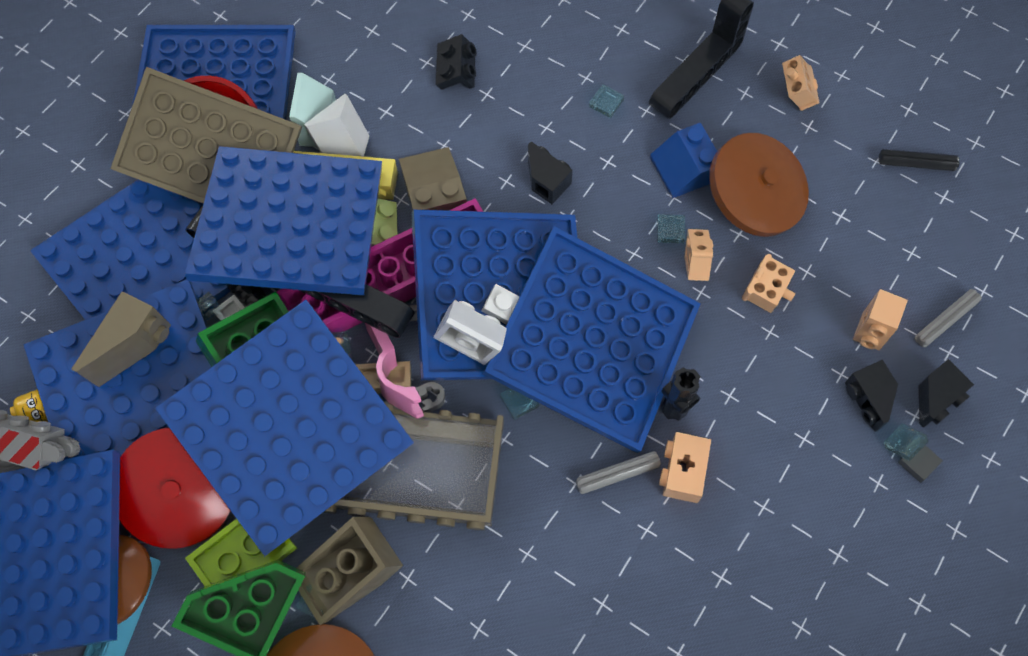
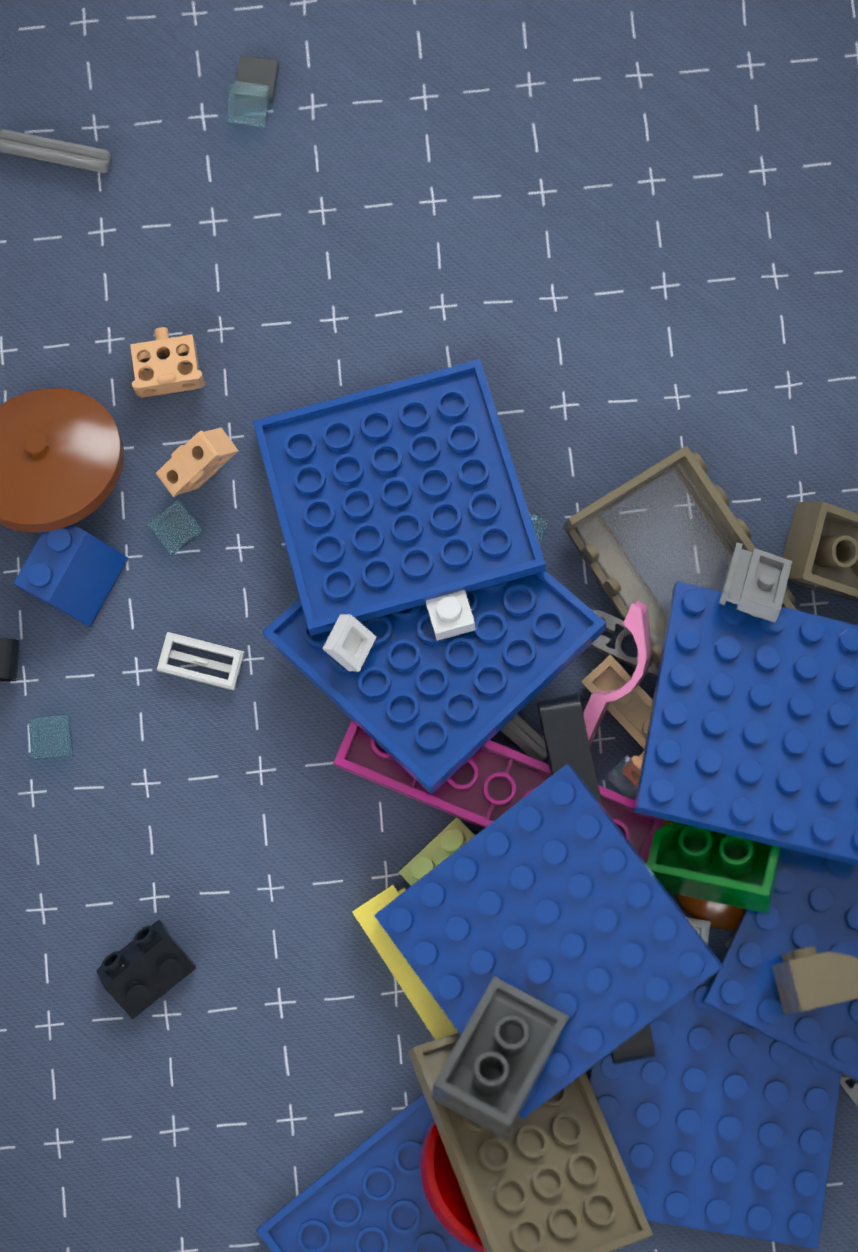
camera: 130 degrees left, 15 degrees up
light aqua slope [289,73,336,147] -> none
white slope [304,94,369,157] -> none
dark tan slope [399,147,467,211] -> none
white slope [433,300,507,365] -> none
black slope [528,142,573,204] -> none
light grey axle [576,451,661,494] -> none
light nougat brick [659,432,711,503] -> none
black piece [661,367,701,421] -> none
black slope [845,359,898,432] -> none
light nougat brick [853,289,908,350] -> none
black slope [918,359,974,428] -> none
none -> white tile [157,632,245,691]
none -> white plate [323,614,376,672]
none -> dark grey slope [432,976,569,1140]
none -> light grey plate [719,542,792,622]

